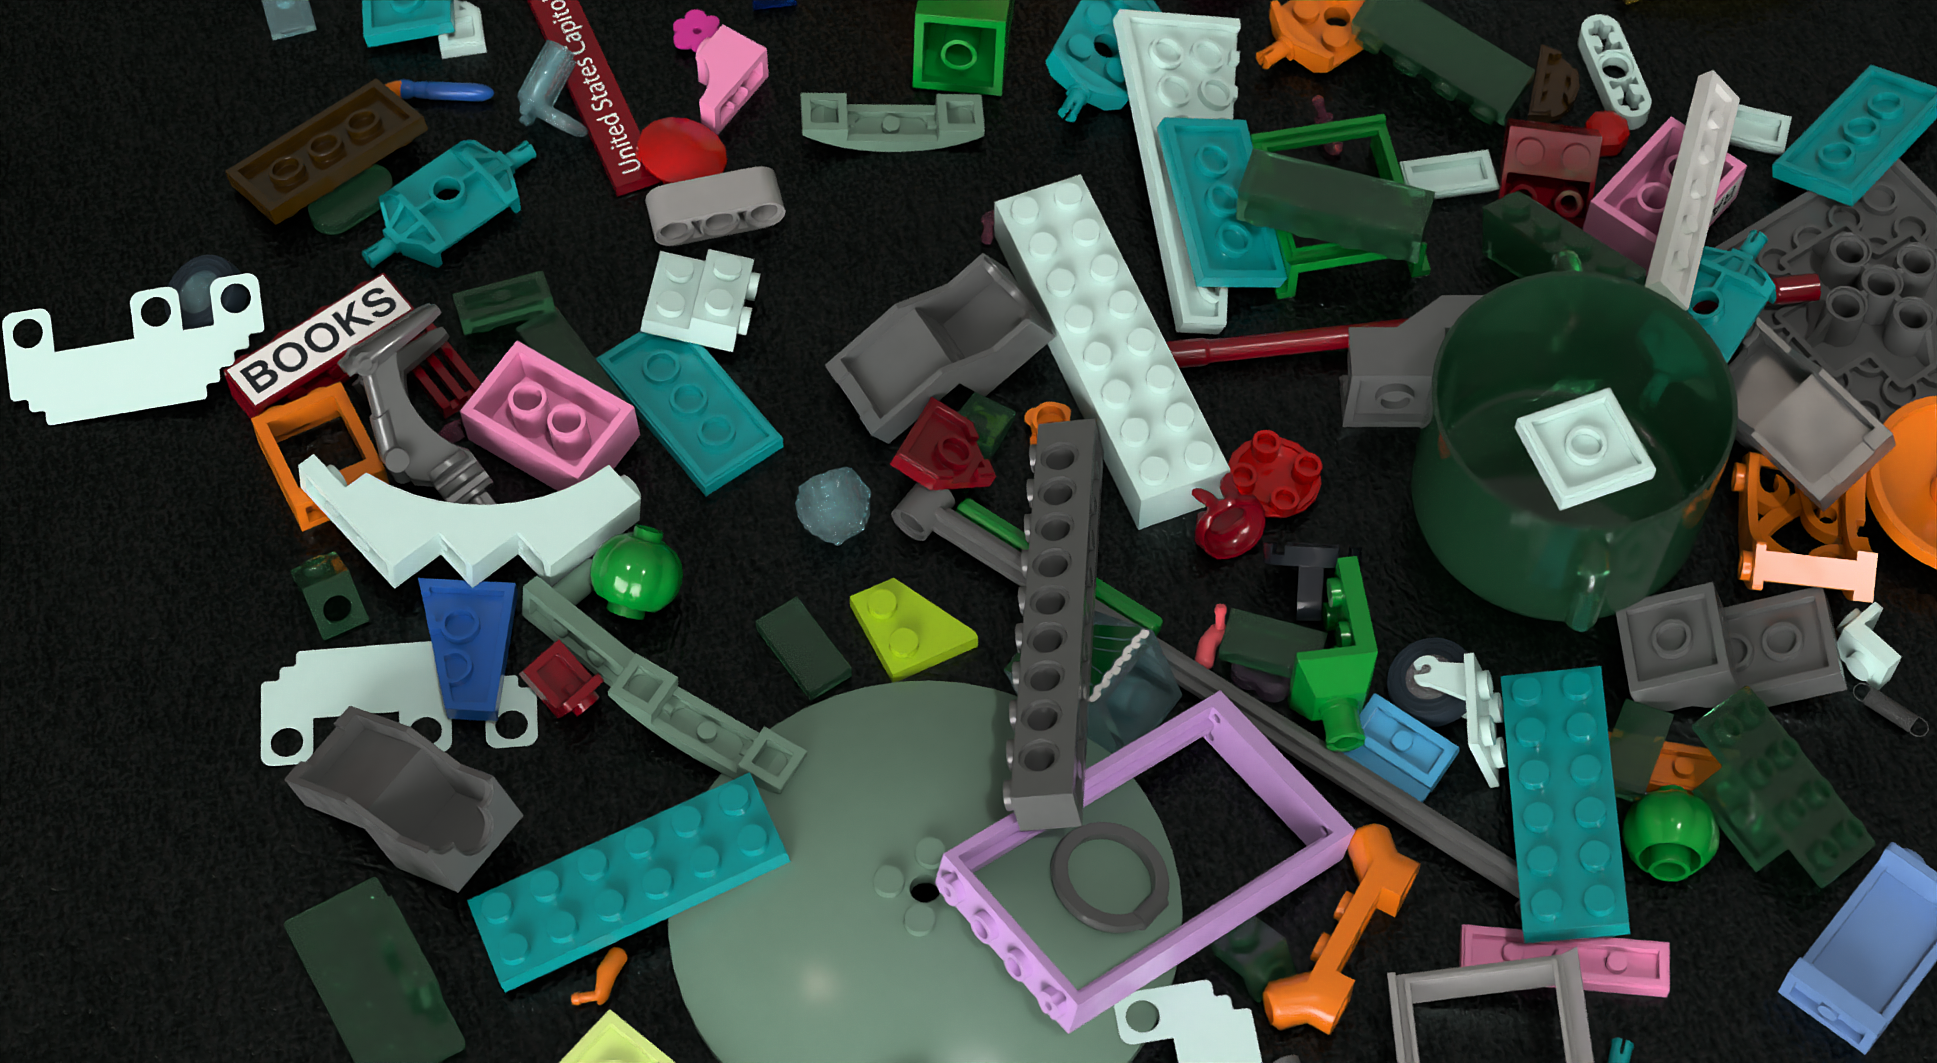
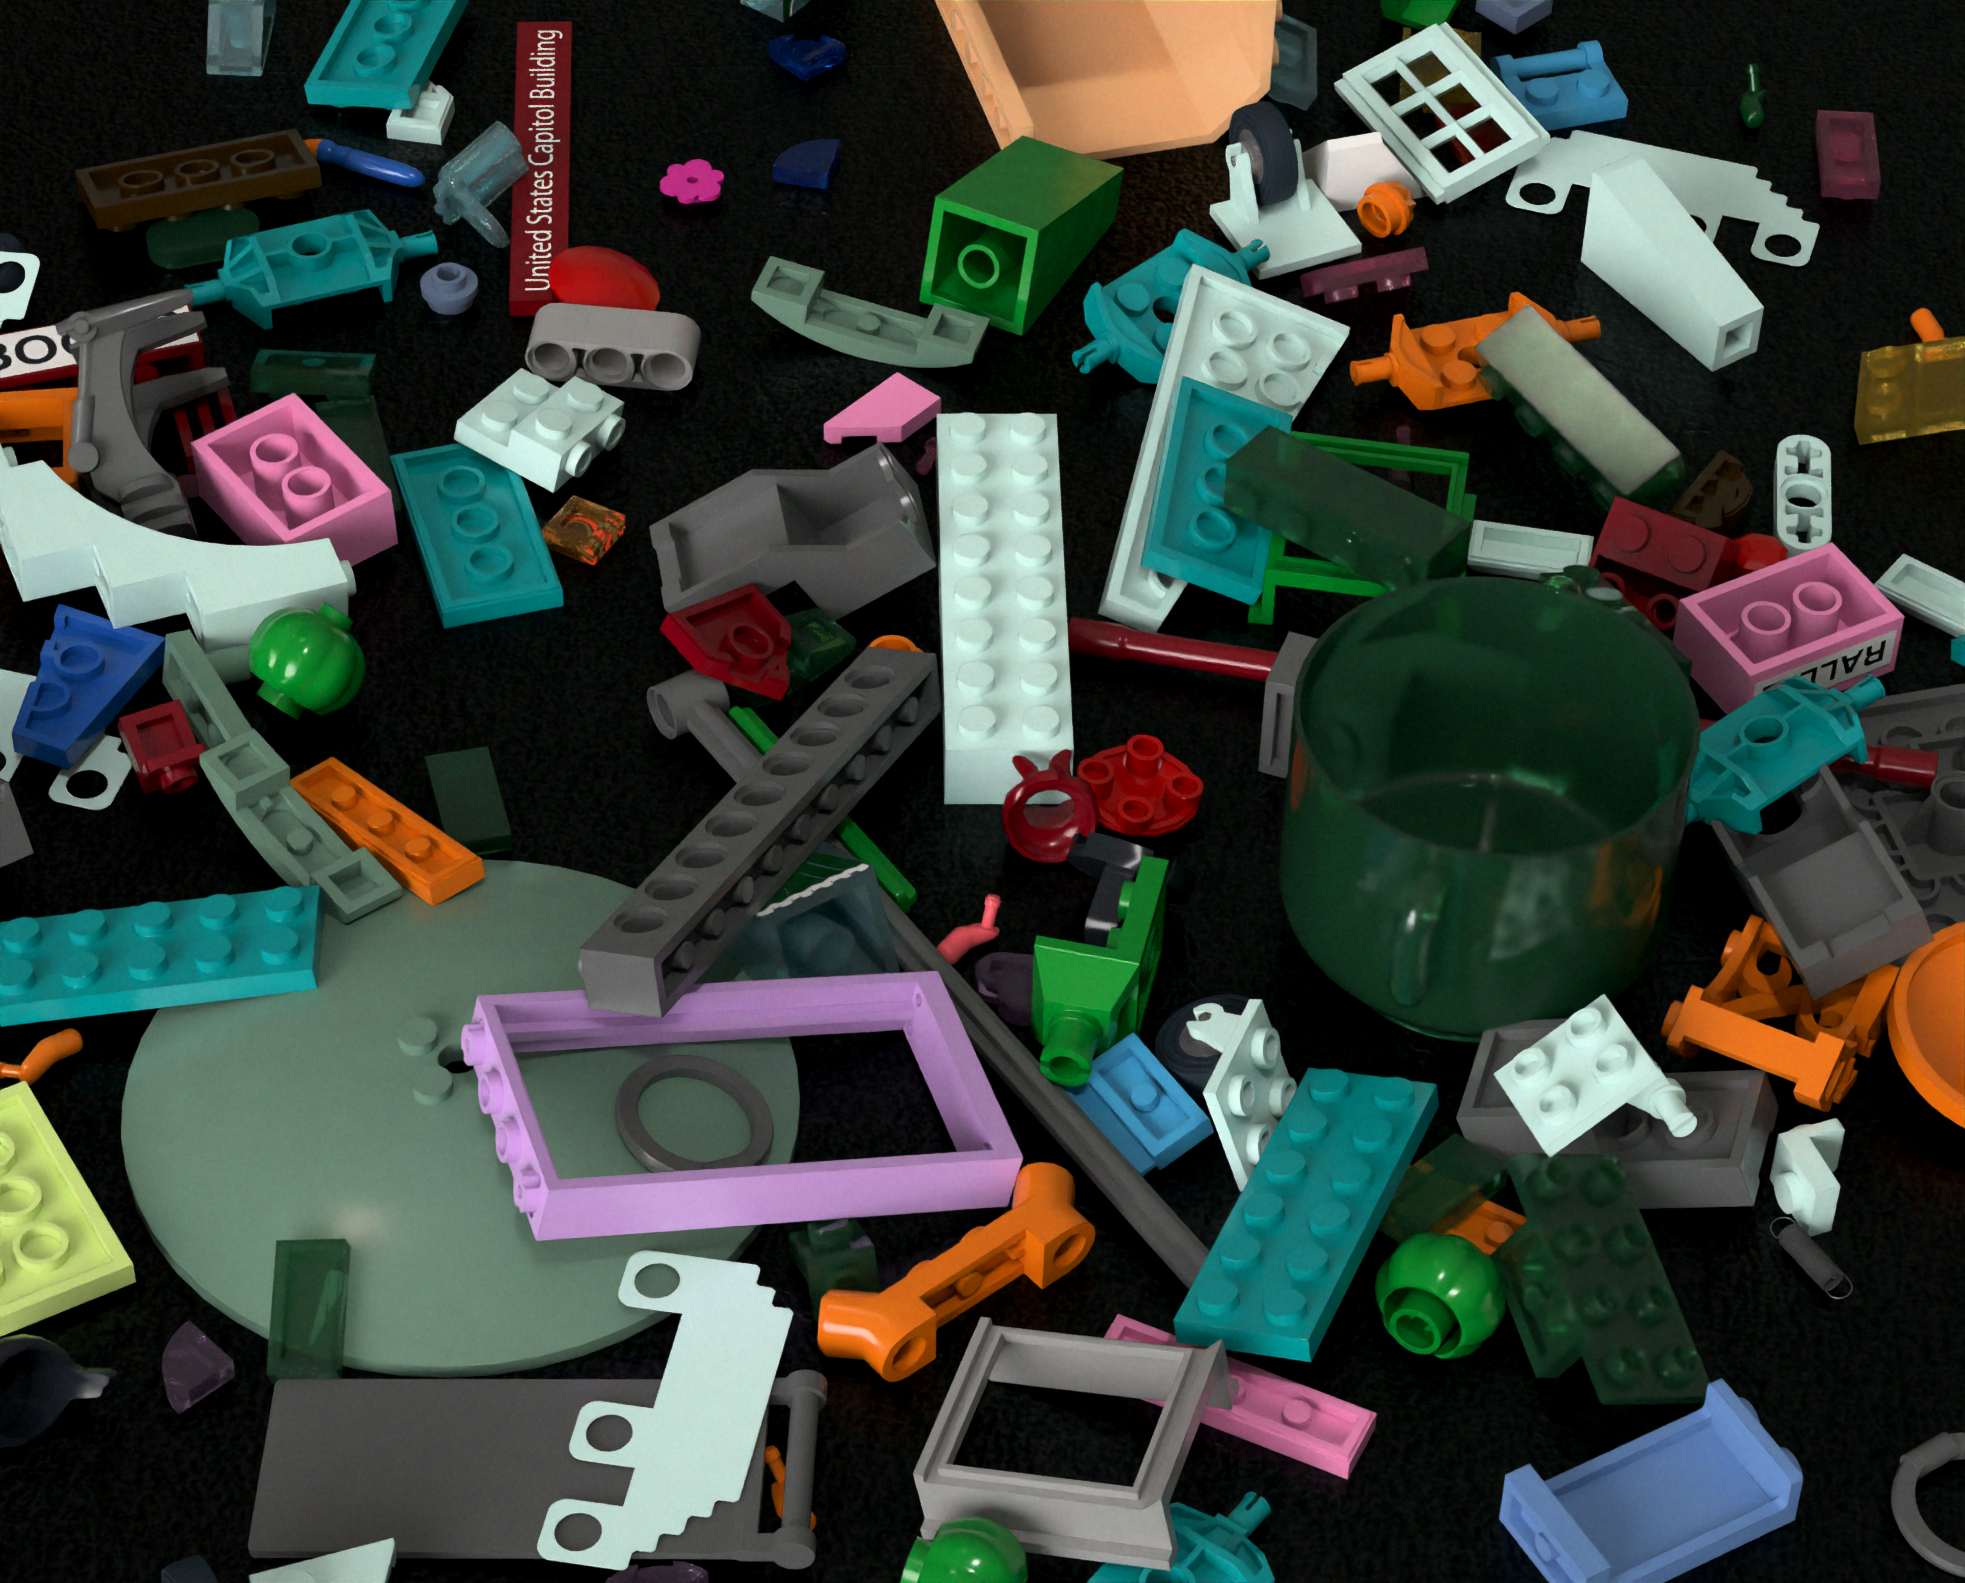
camera: 20 degrees right, 15 degrees down
bright pink arch [696,25,769,135] -> none
clear light blue piece [795,467,871,546] -> none
lime wing [850,578,978,683] -> none
clear green tile [1218,608,1328,678] -> none
light aqua tile [1515,387,1656,510] -> none
white plate [1645,70,1740,314] -> none
none -> orange tile [290,757,486,907]
none -> sand blue plate [420,262,478,315]
none -> clear orange tile [542,495,626,566]
none -> bright pink tile [824,372,941,444]
none -> light aqua plate [1494,994,1697,1157]

